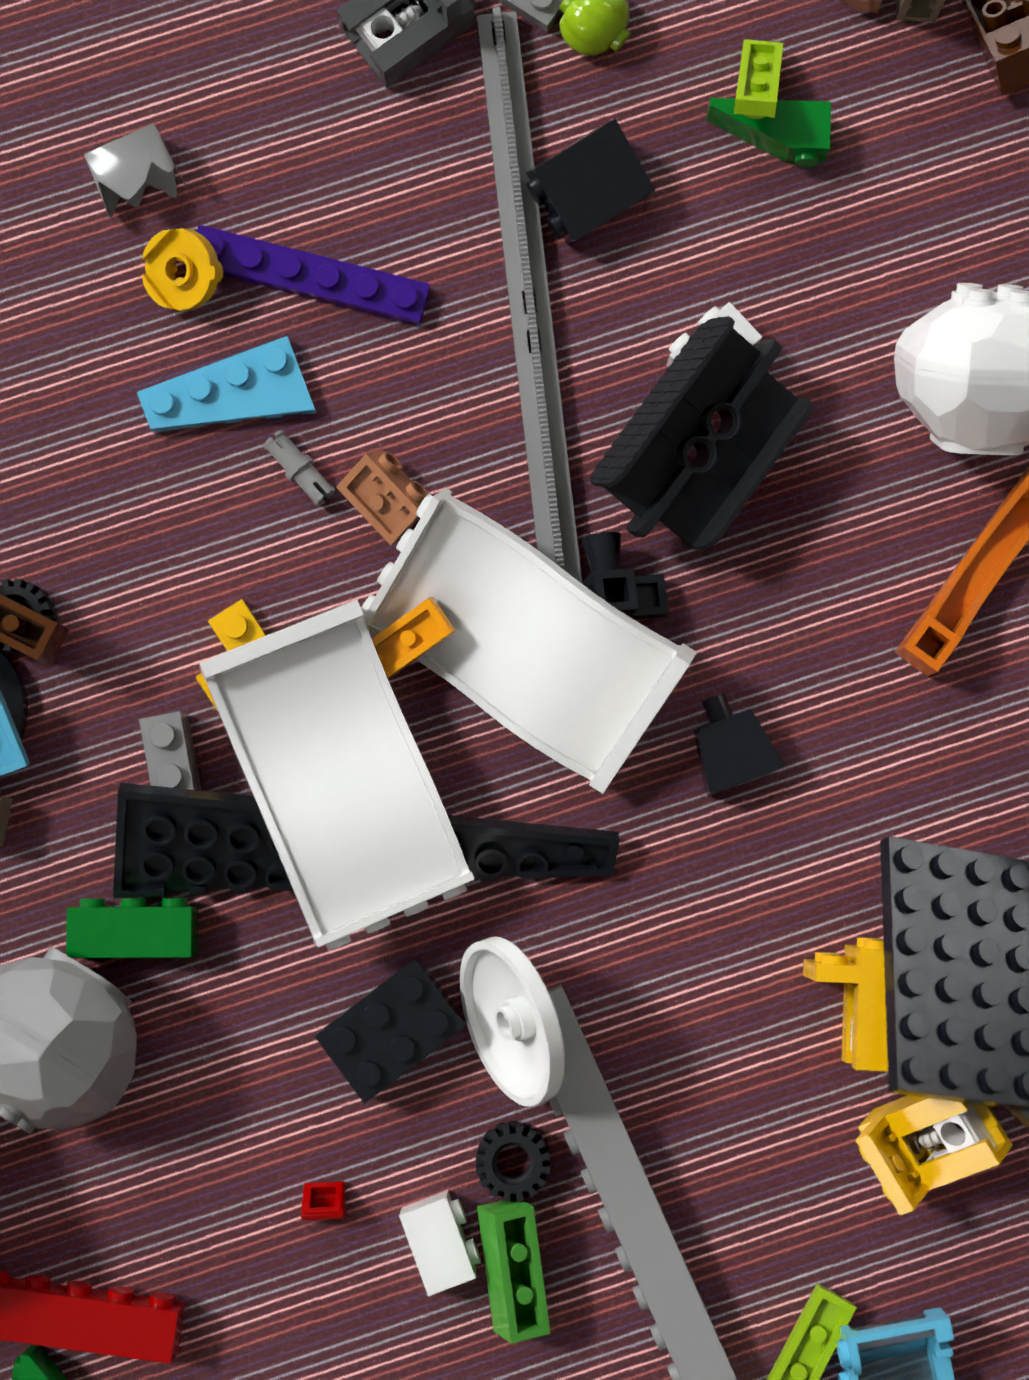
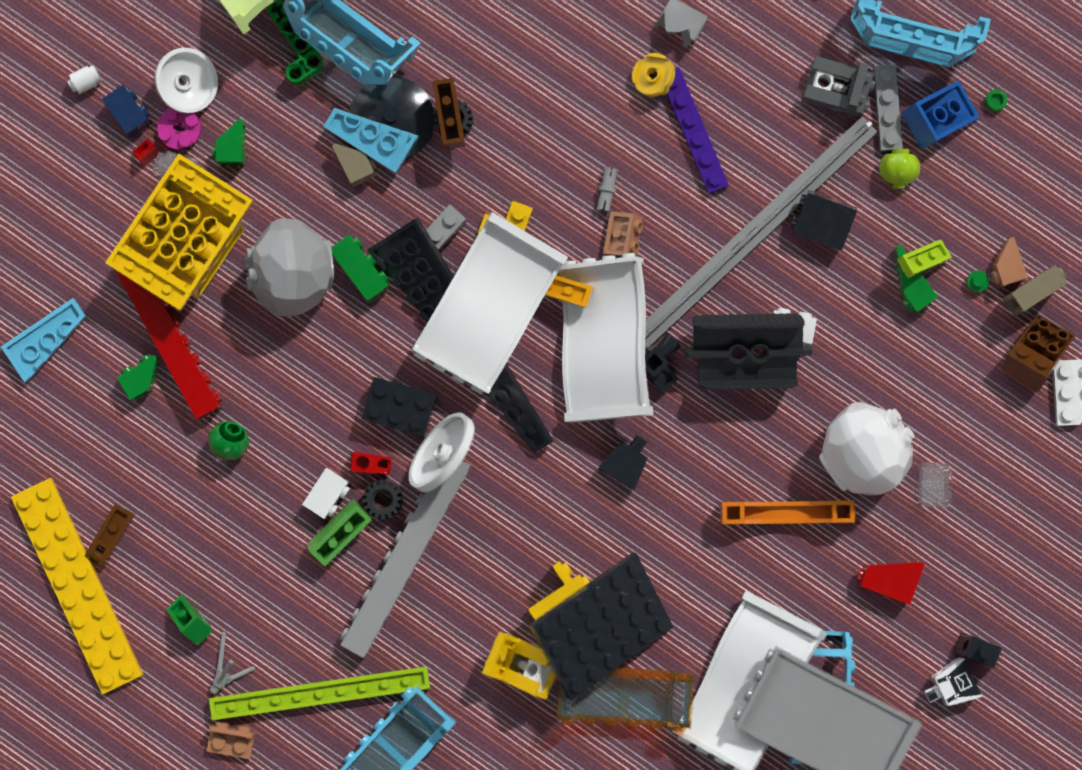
camera: 50 degrees right, 0 degrees up
medium azure wing [137,336,317,432] -> none
red slope [301,1181,347,1220] -> none
none -> green plant [208,421,249,460]
none -> red leg [350,452,392,475]
none -> green plate [967,270,989,292]

